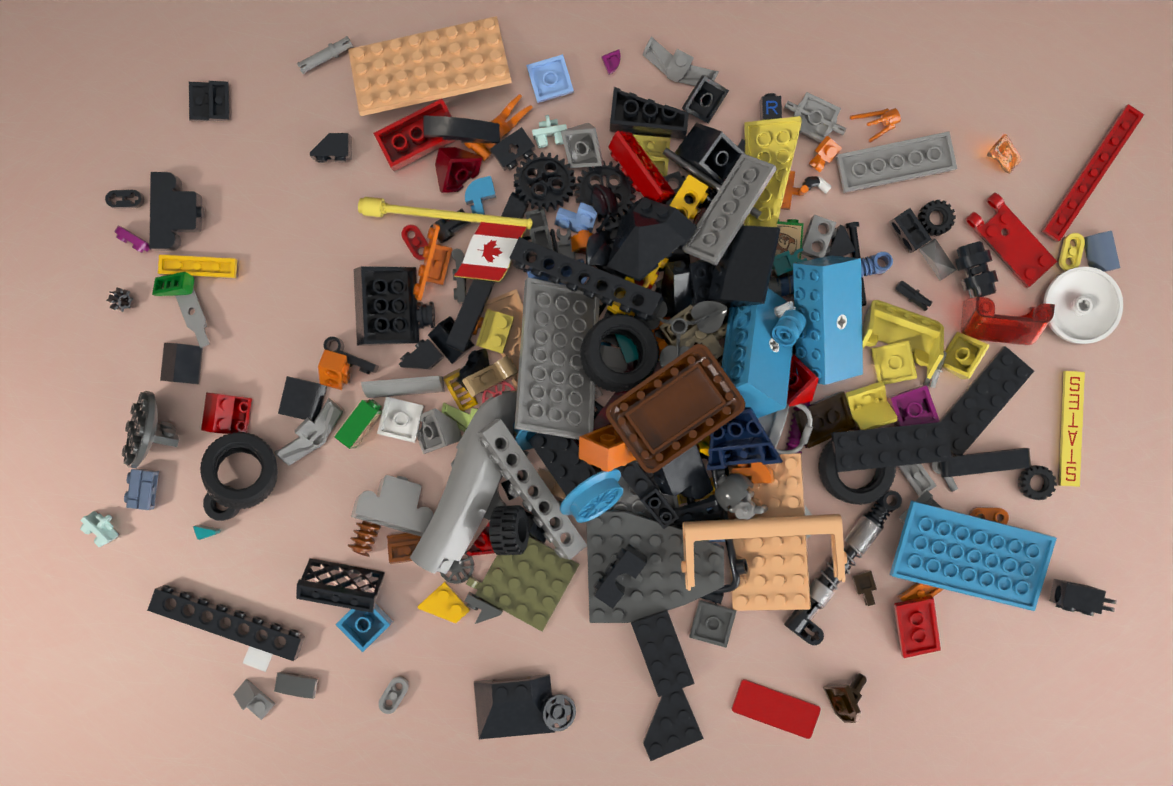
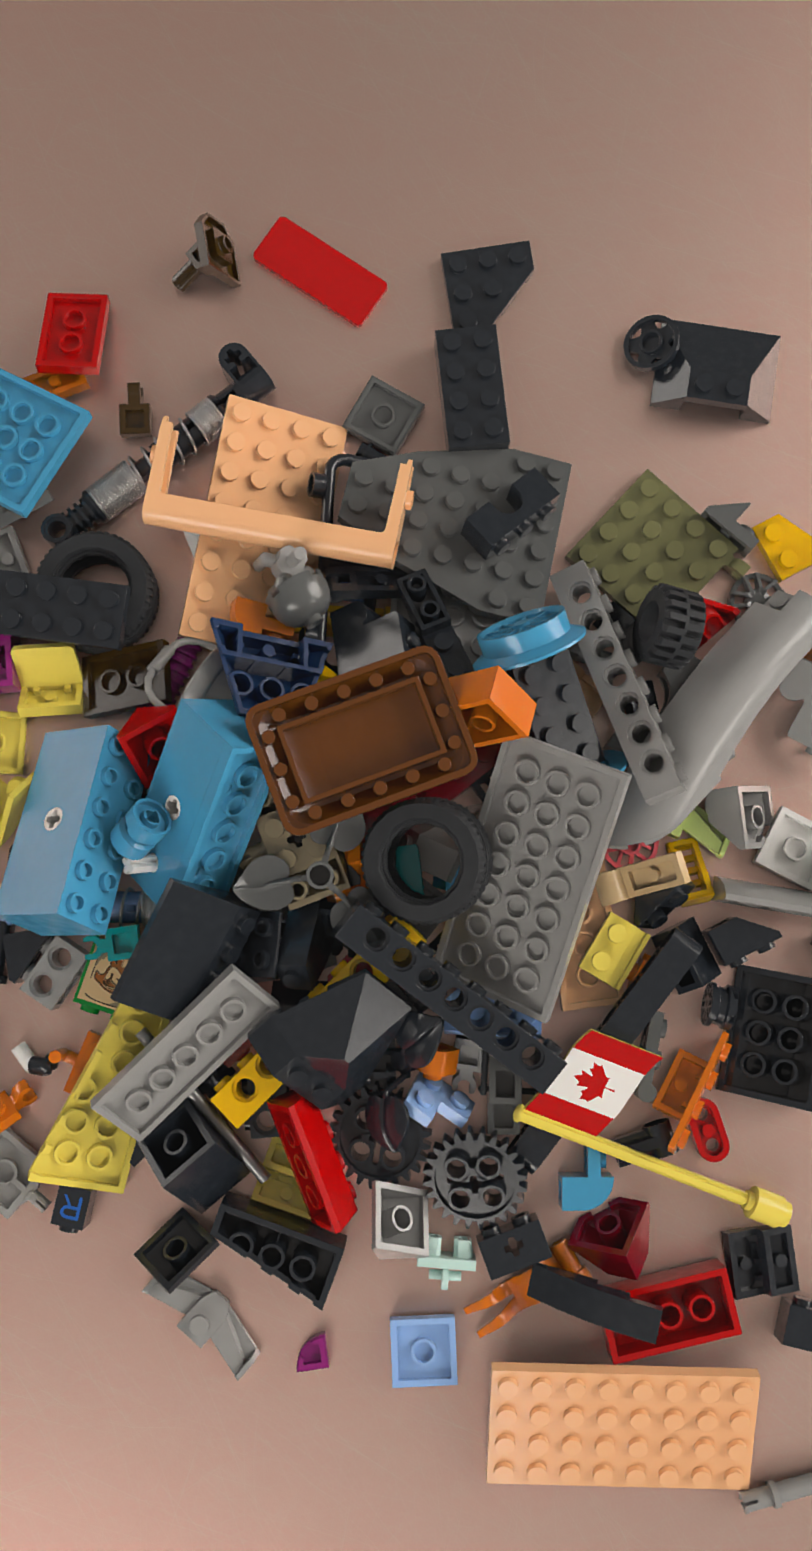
camera: 170 degrees left, 5 degrees down
none -> black slope [721,1224,800,1300]

